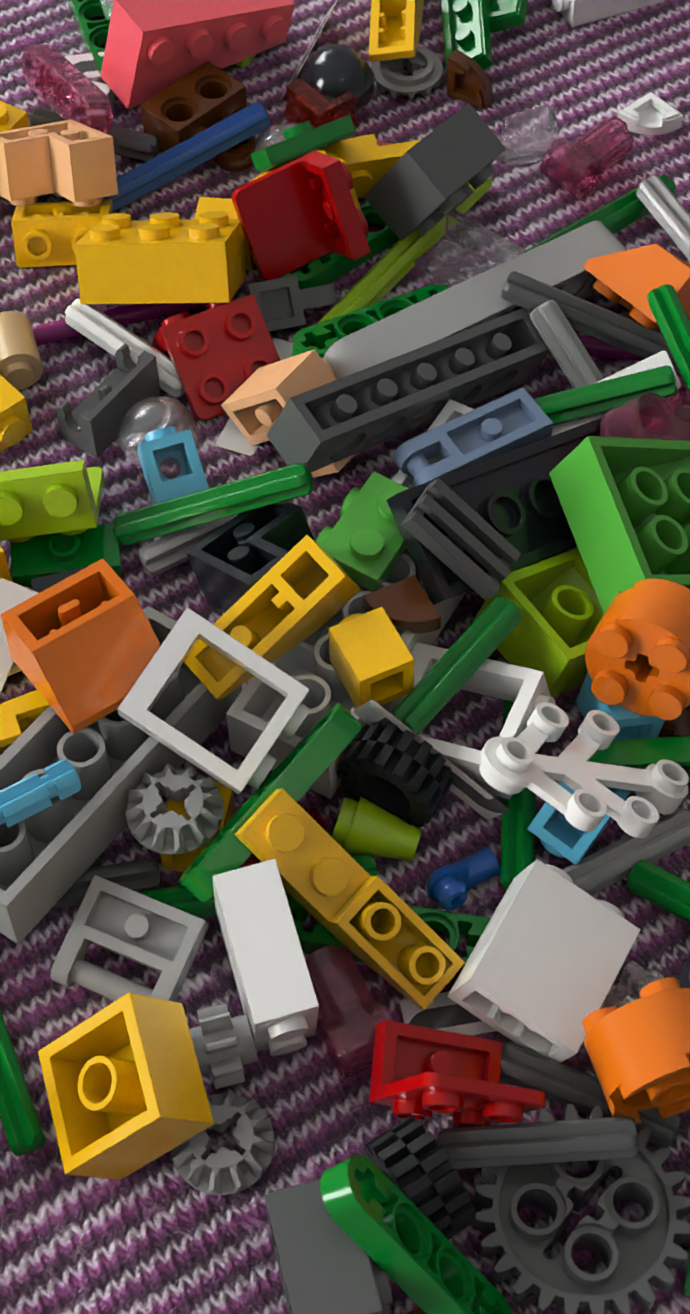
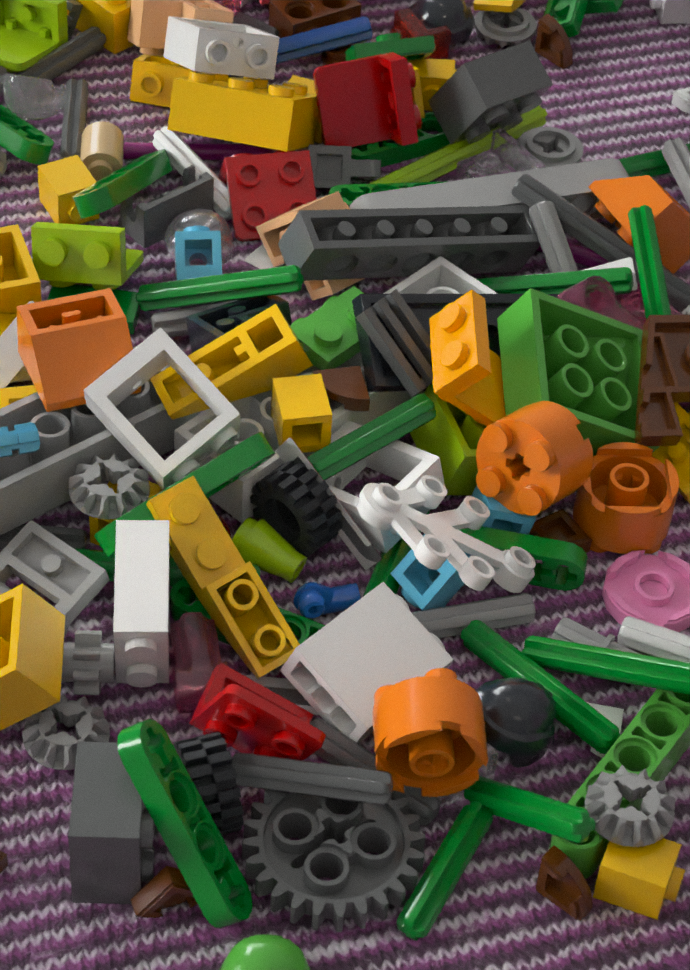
camera: 10 degrees right, 10 degrees down
sand blue plate [393,387,553,487] -> none
clear hair [491,106,559,168] -> none
clear pink piece [540,116,634,199] -> none
none -> green beam [73,149,173,219]
none -> white window [163,16,280,80]
none -> light orange bracket [429,290,506,426]
none -> light grey gear [516,127,584,169]

